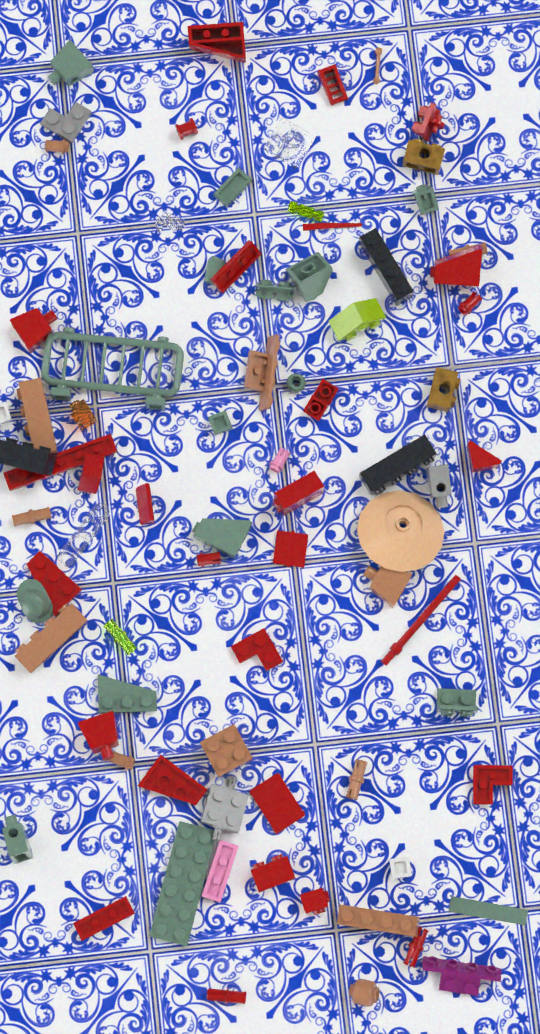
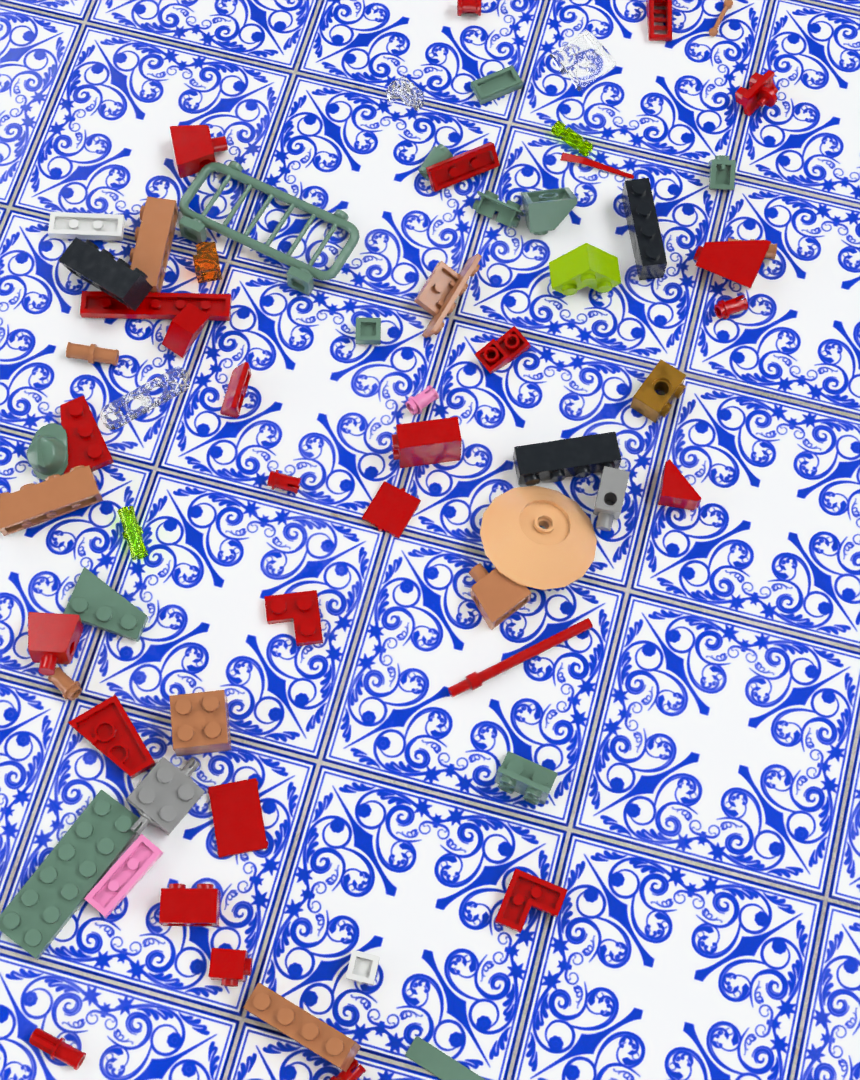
camera: 20 degrees right, 10 degrees down
sand green slope [192,518,252,559] -> none
sand green plate [287,374,306,393] -> none
nougat pin [345,759,368,800] -> none
pearl gold brick [402,139,445,175] -> none

